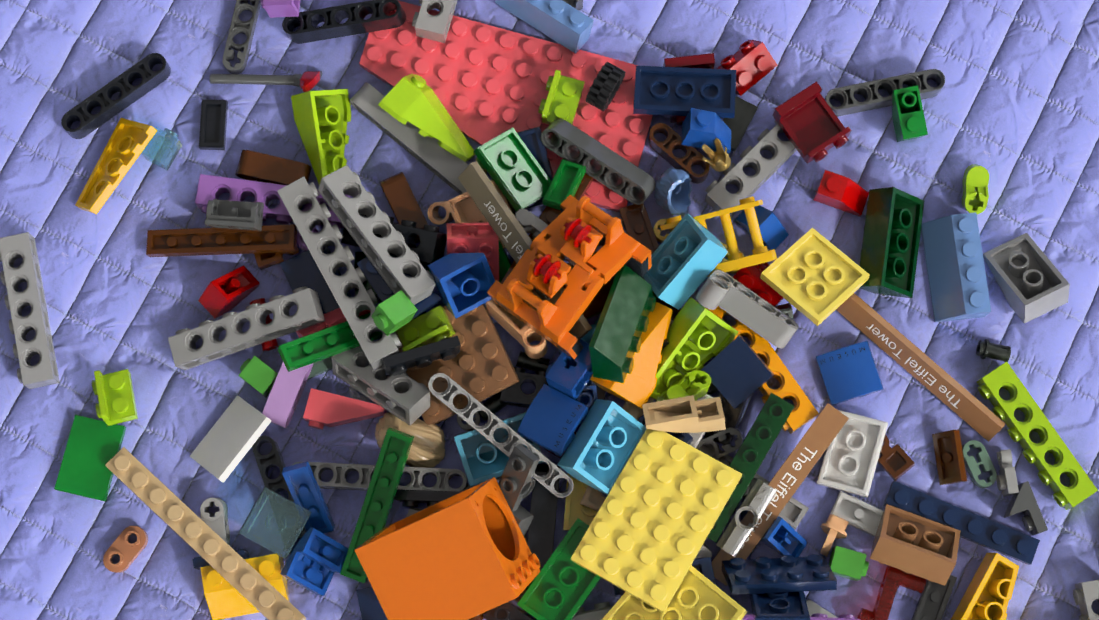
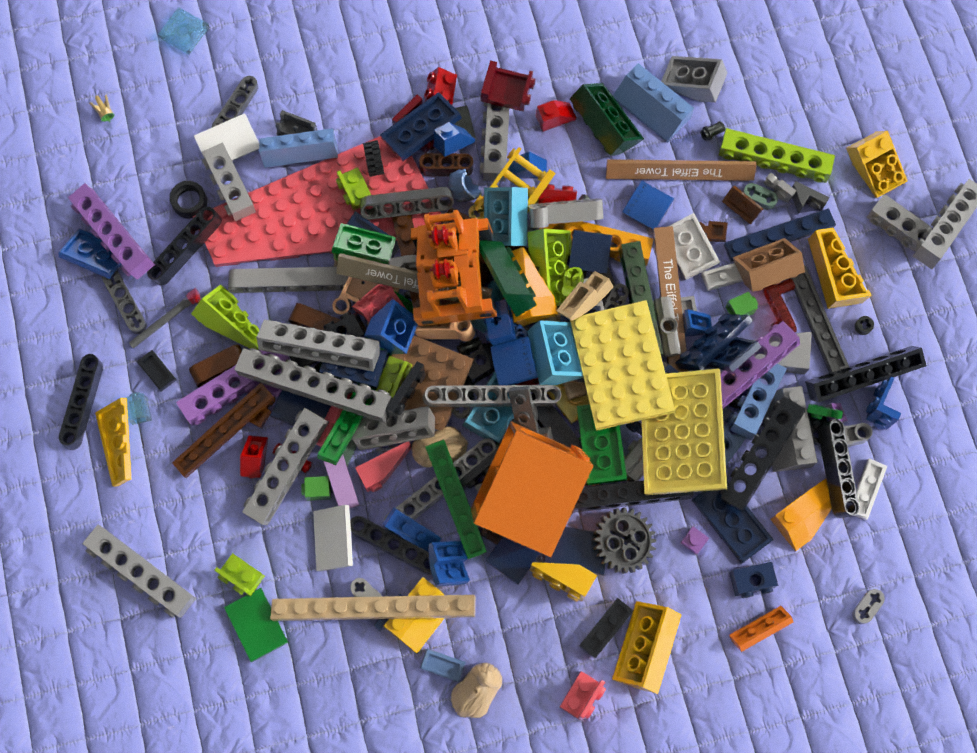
camera: 45 degrees left, 5 degrees down
nougat plate [103,526,148,573] -> none
dark grey hinge [205,199,264,231] -> none
clear light blue tile [239,487,312,559] -> none
bright green brick [371,290,418,336] -> none
lime wedge [378,74,475,162] -> none
green tile [542,159,586,211] -> none
pearl gold piece [702,138,731,172] -> none
light yellow plate [760,228,870,326] -> none
light nougat piece [819,514,849,557] -> none
dark grey beam [824,69,945,117] -> none
green slope [892,85,928,142] -> none
lime piece [962,164,989,214] -> none

